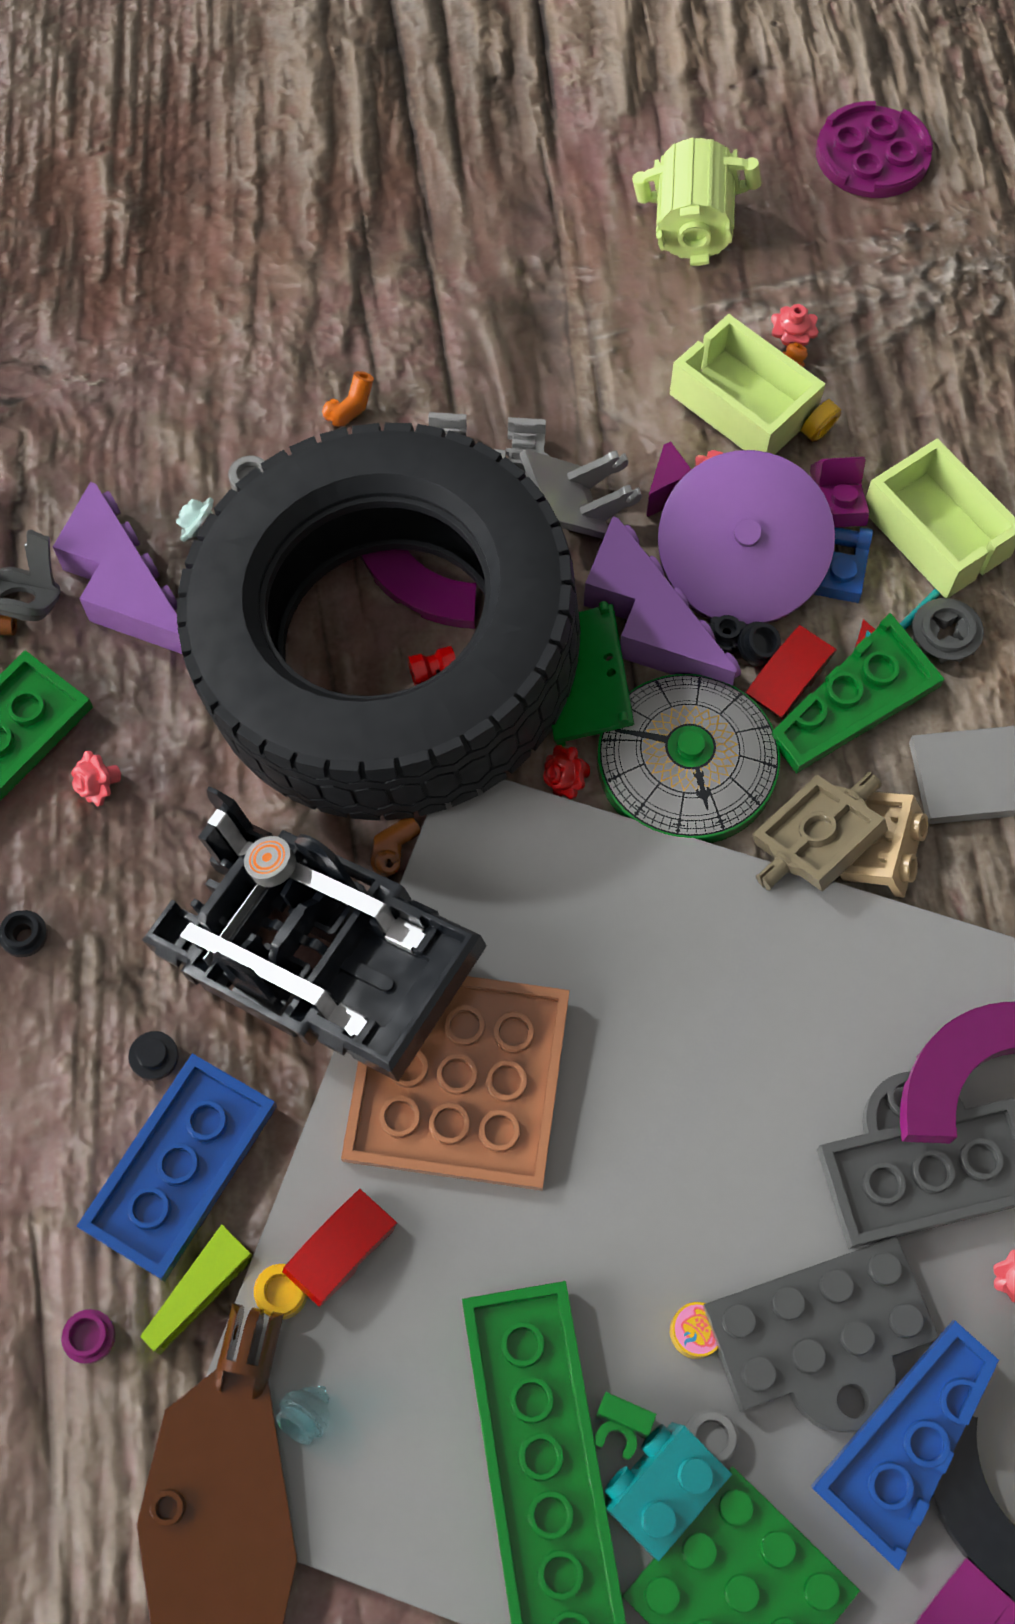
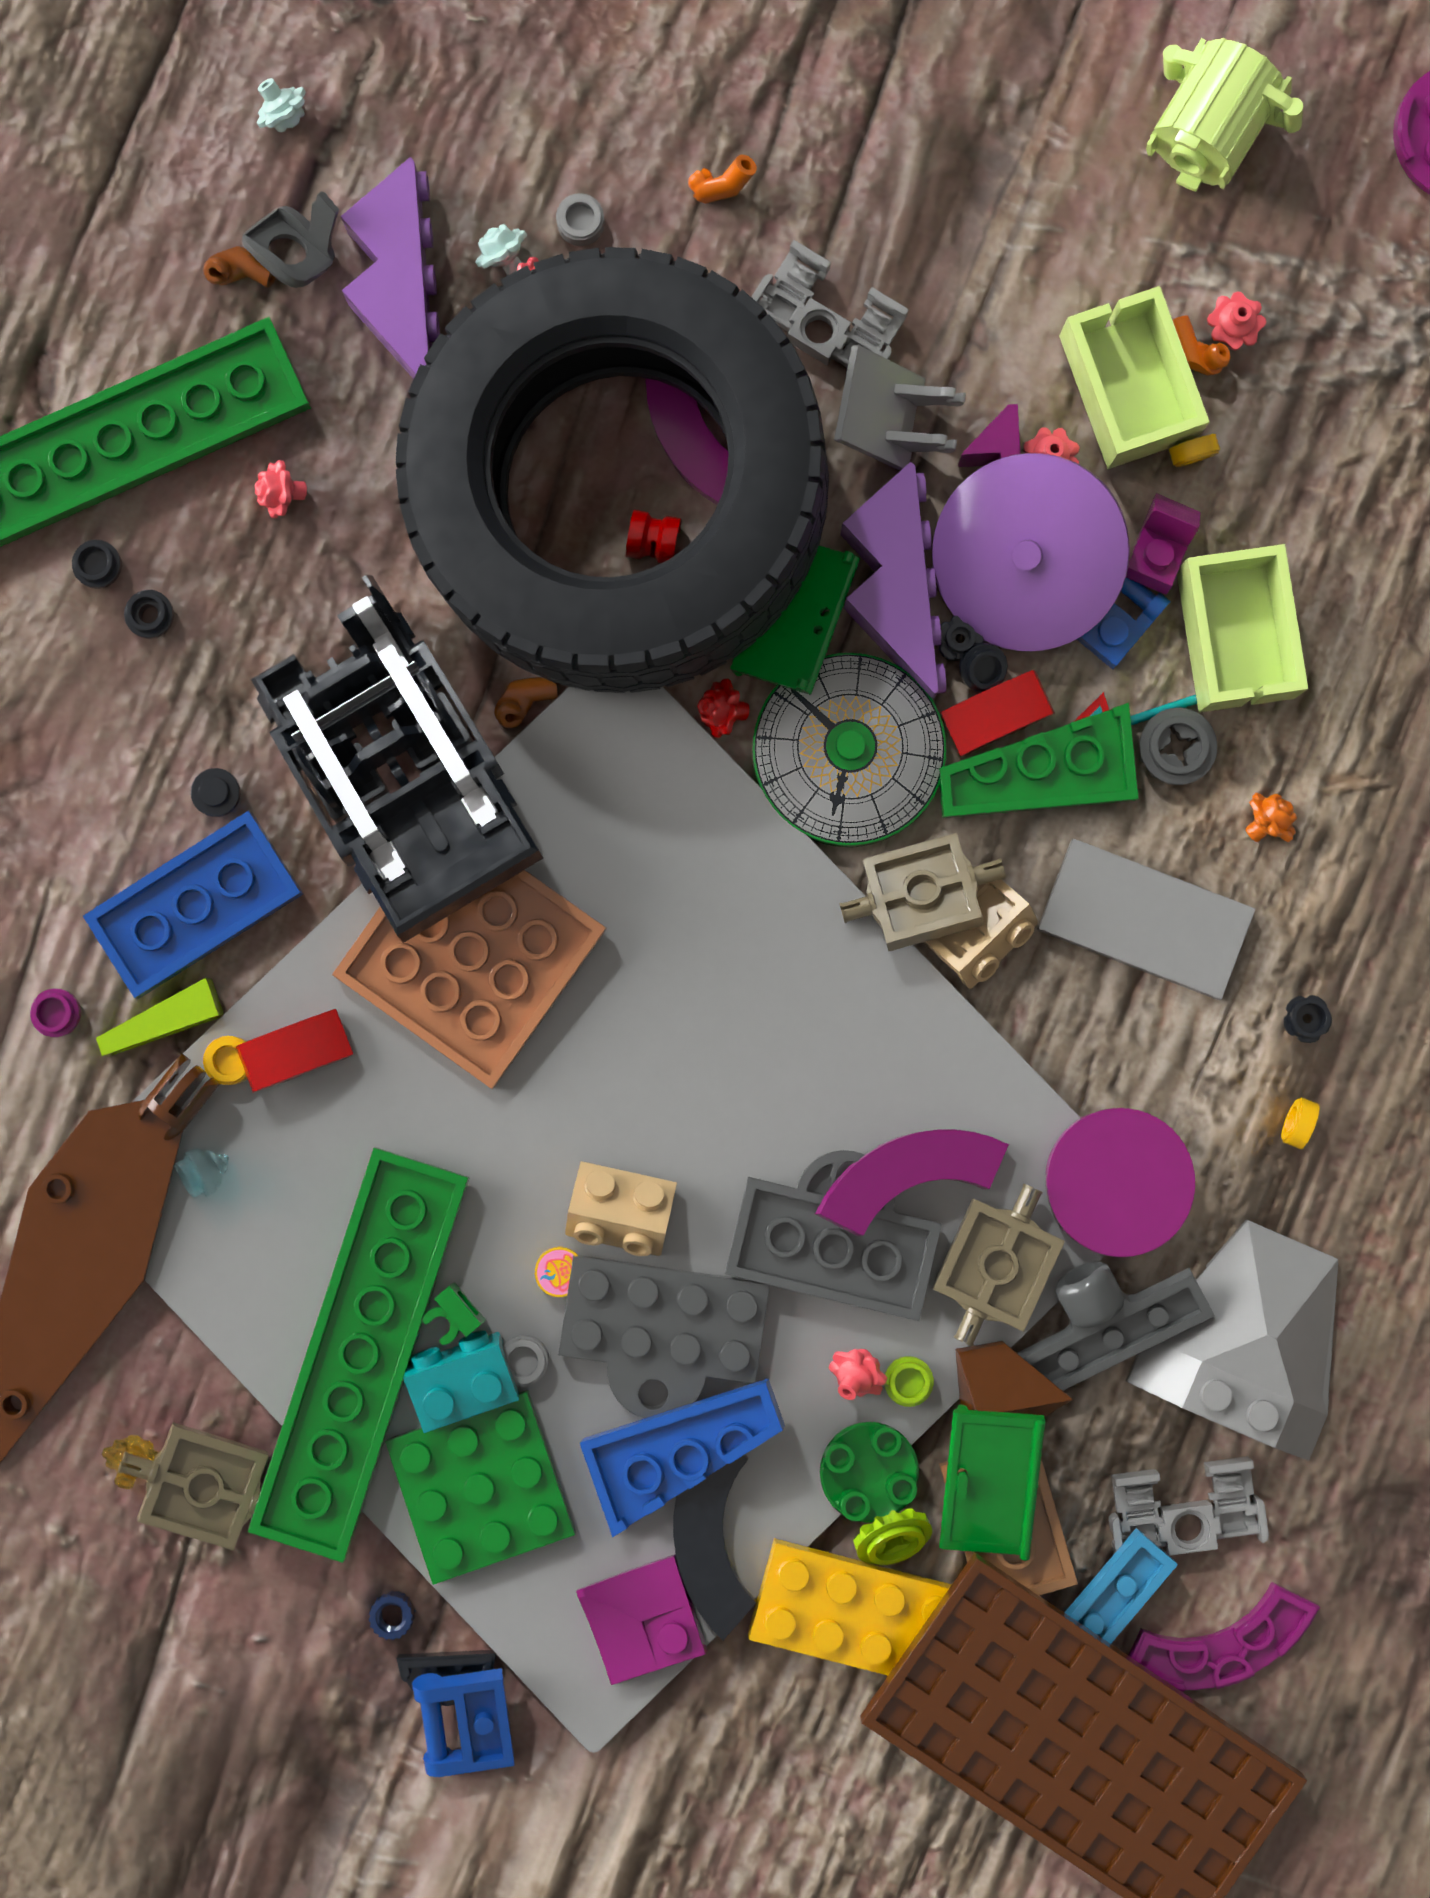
camera: 25 degrees right, 20 degrees up
light grey tile [244,836,296,887] -> none
none -> tan bracket [565,1161,677,1256]

